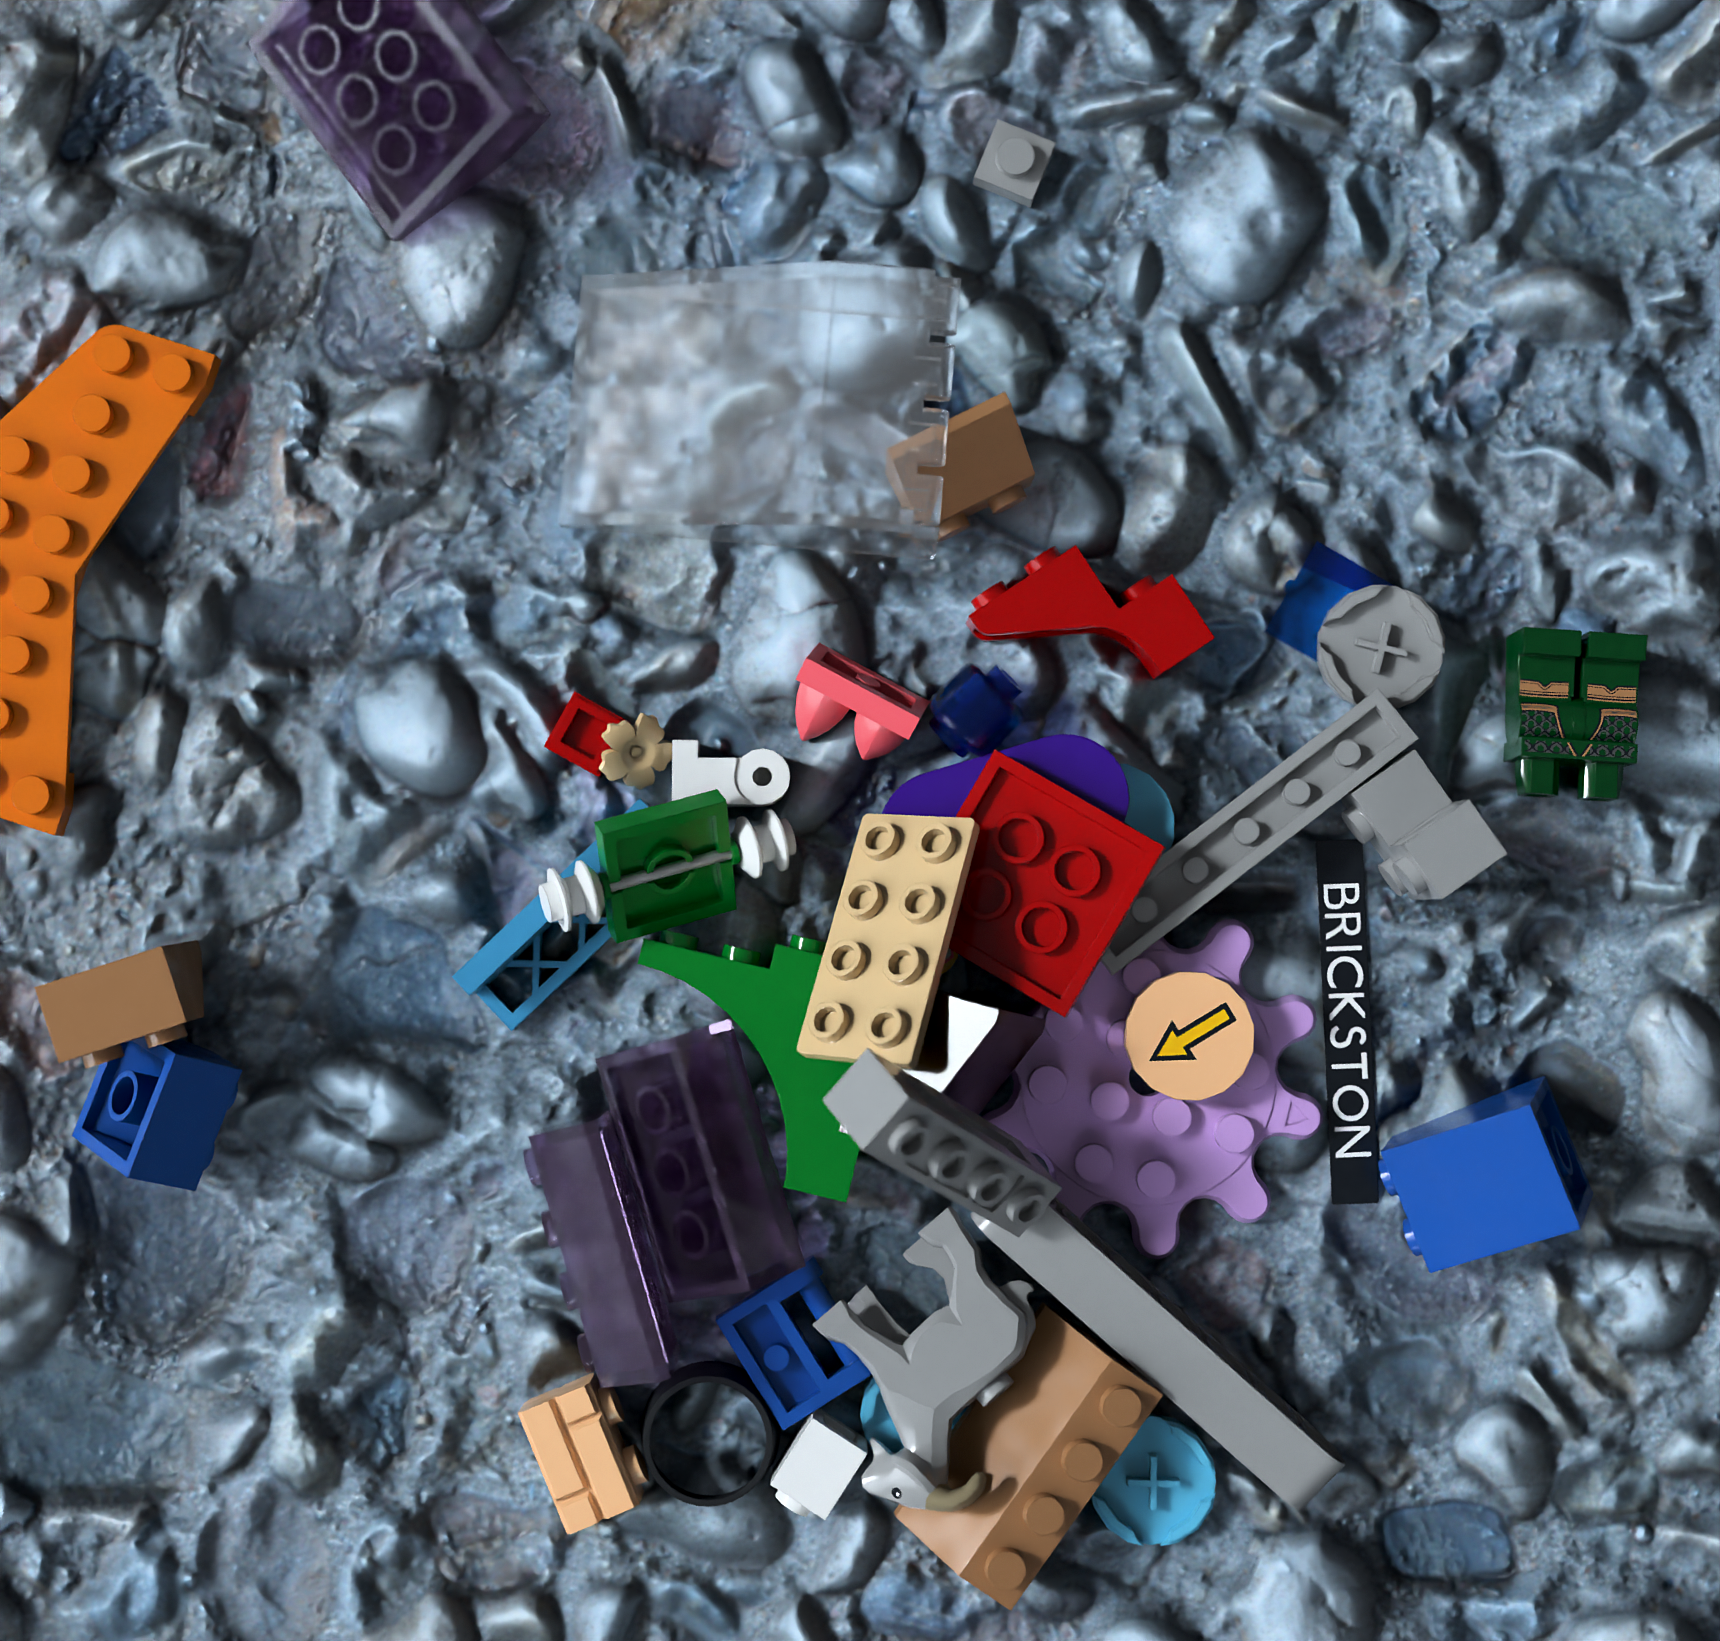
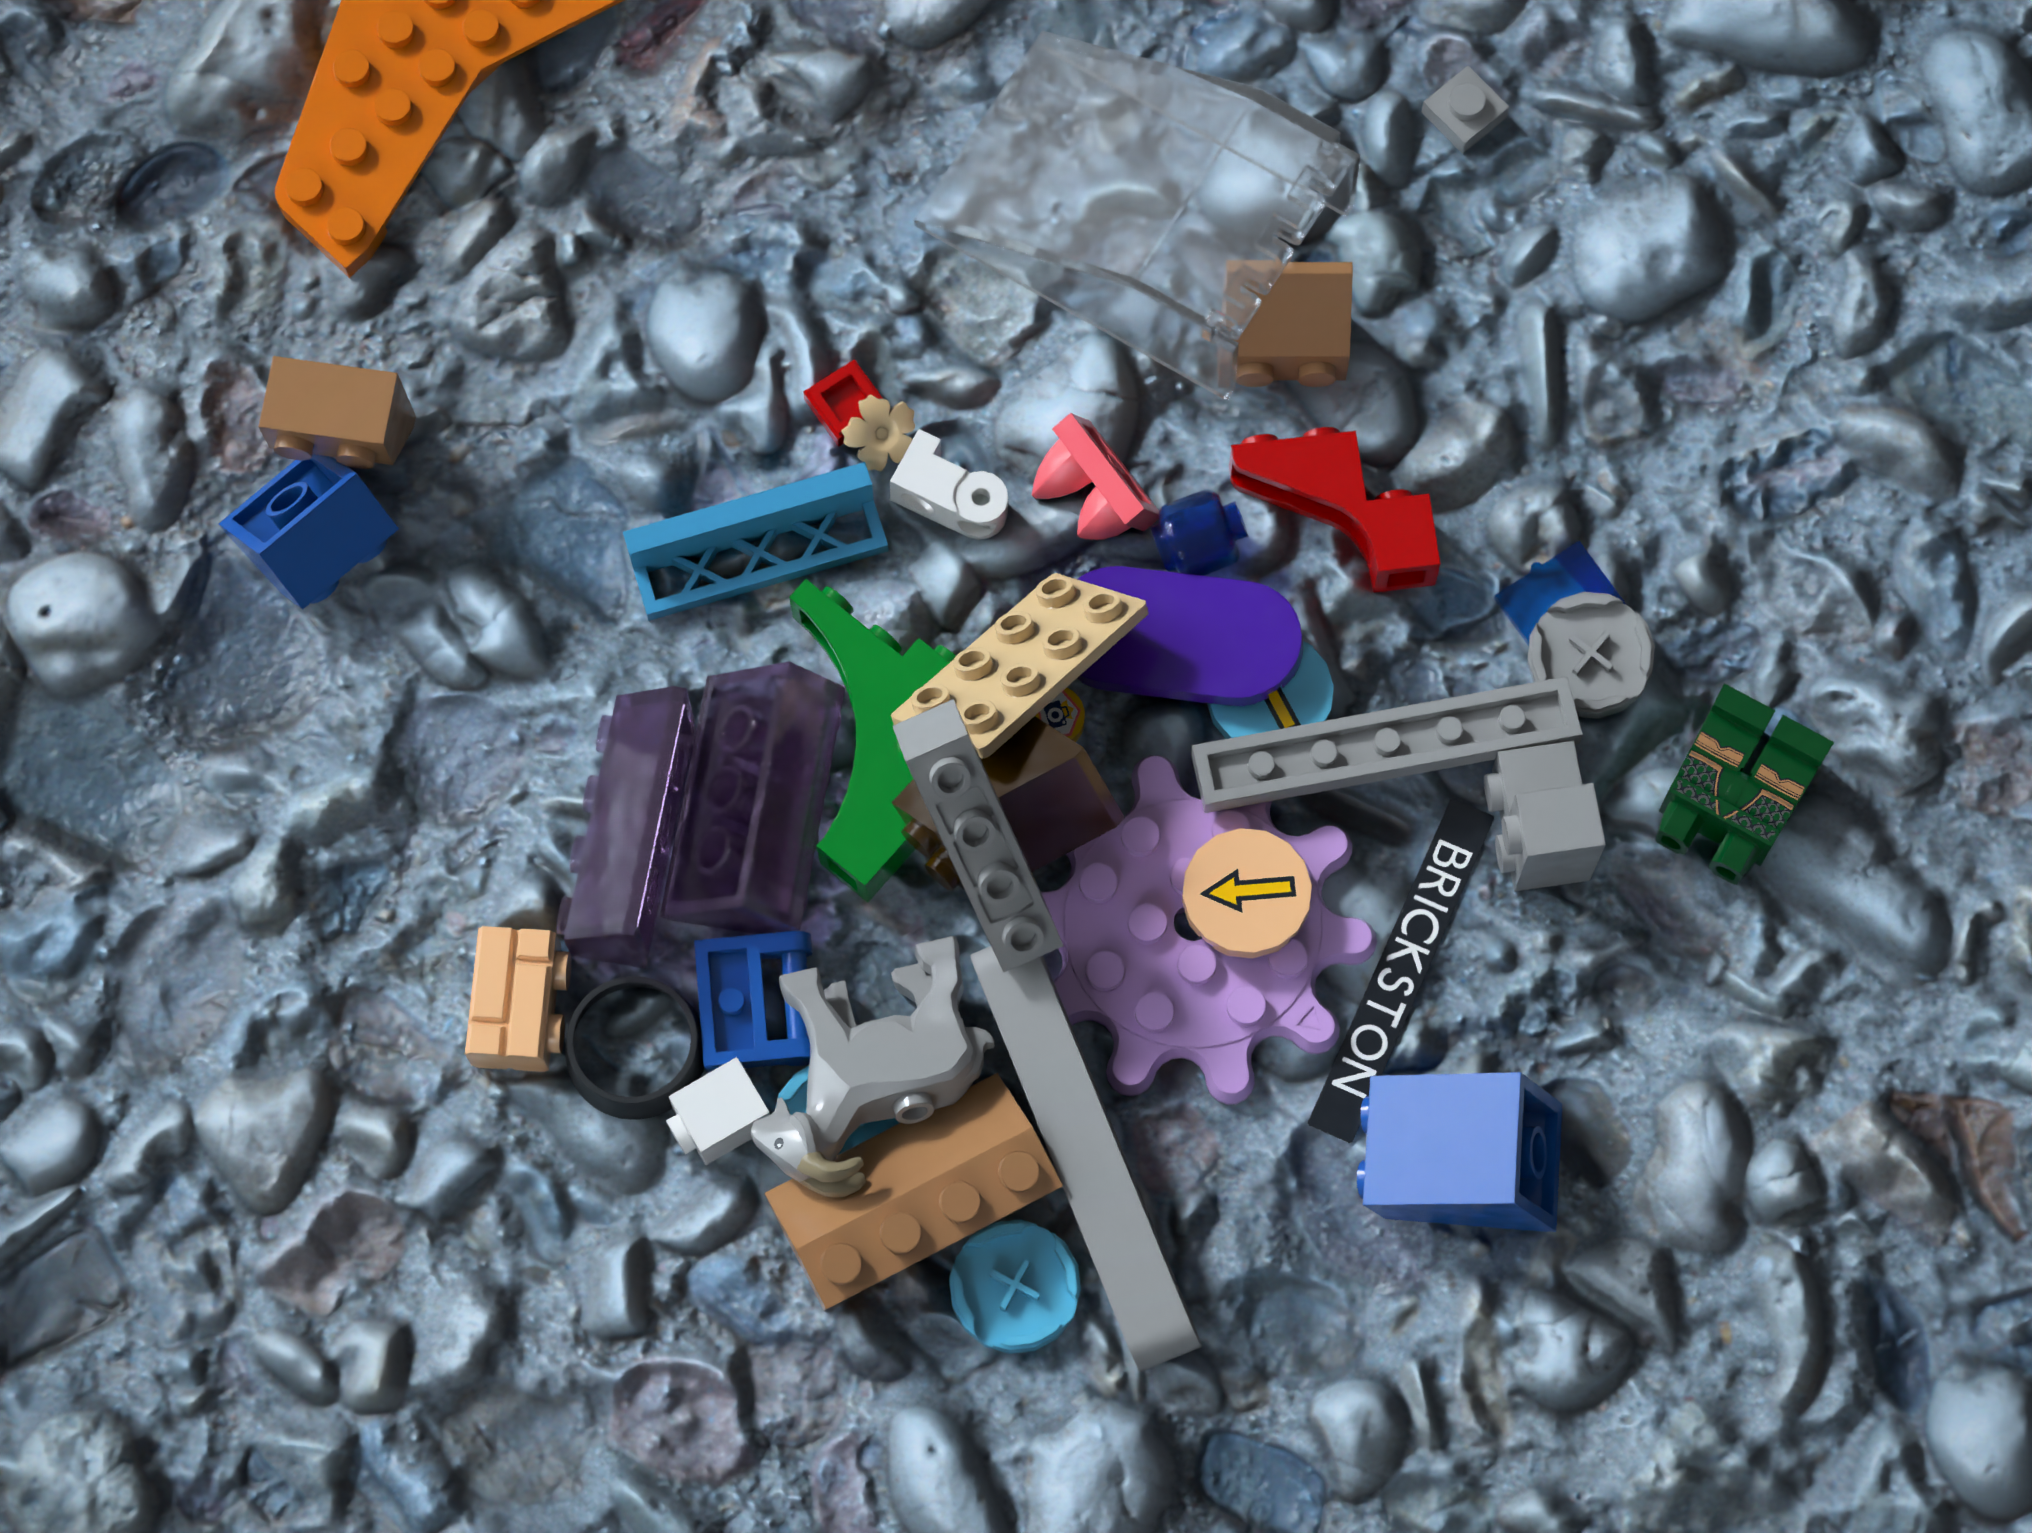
camera: 30 degrees right, 15 degrees down
green plate [539,789,796,943] -> none
red plate [948,749,1166,1017] -> none

